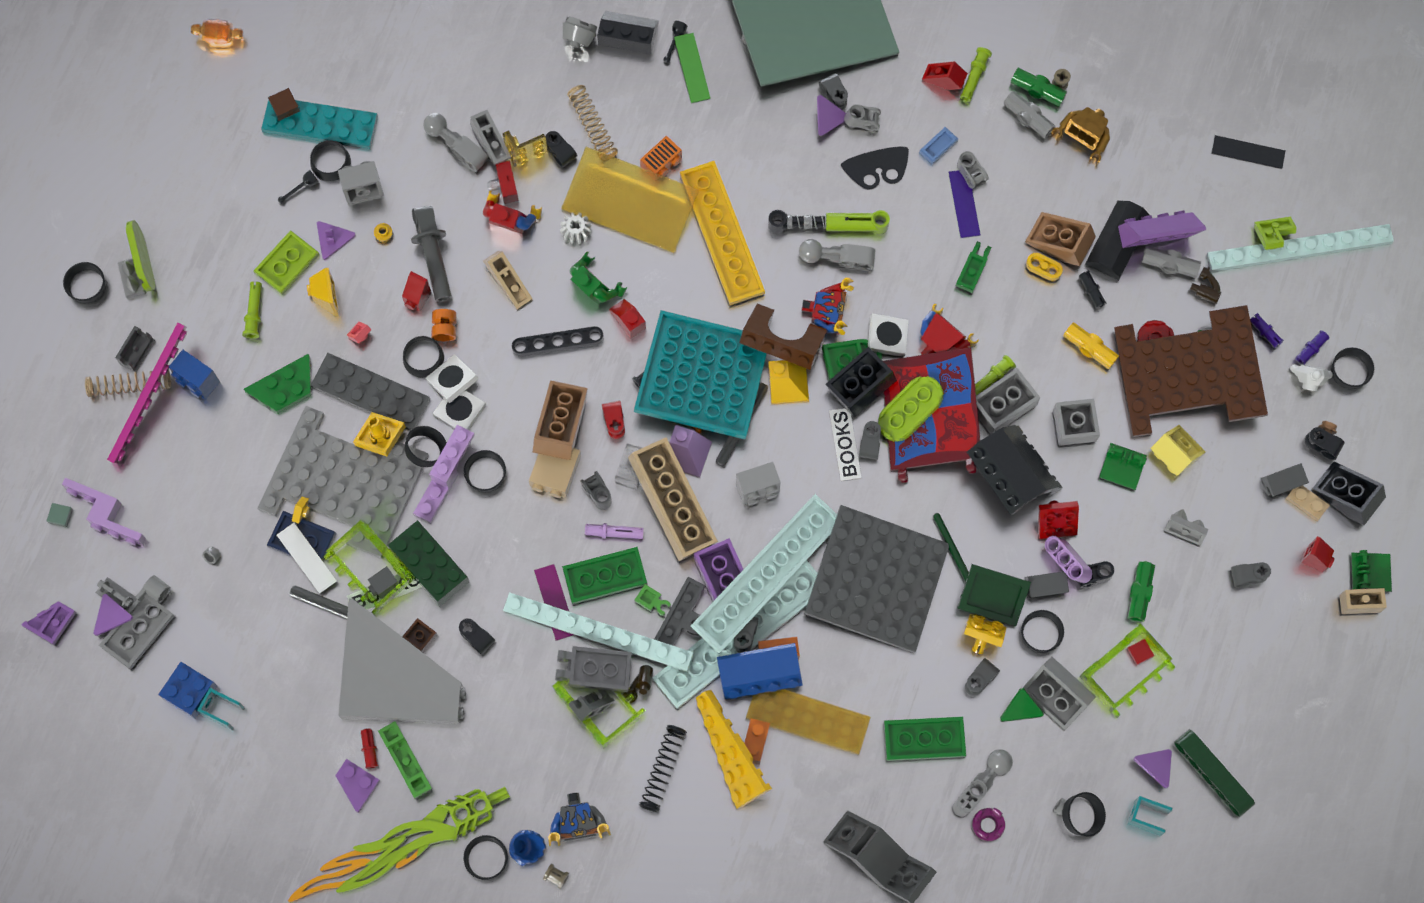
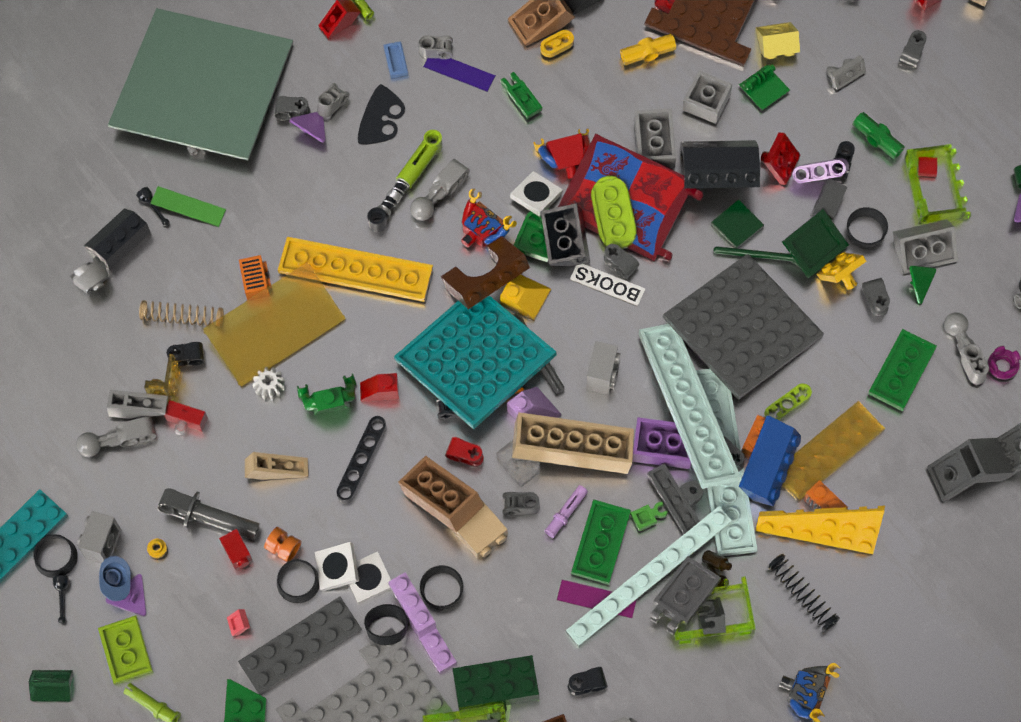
camera: 55 degrees left, 5 degrees down
yellow slope [307,268,339,316] -> none
yellow plate [353,412,406,457] -> none
red torso [483,191,542,234] -> none
lime pin [975,355,1016,396] -> none
black pin [1079,270,1107,309] -> none
none -> clear green panel [28,670,73,702]
none -> medium blue piece [99,556,131,601]
none -> dark green tile [711,200,764,248]
none -> lime beam [764,383,812,421]

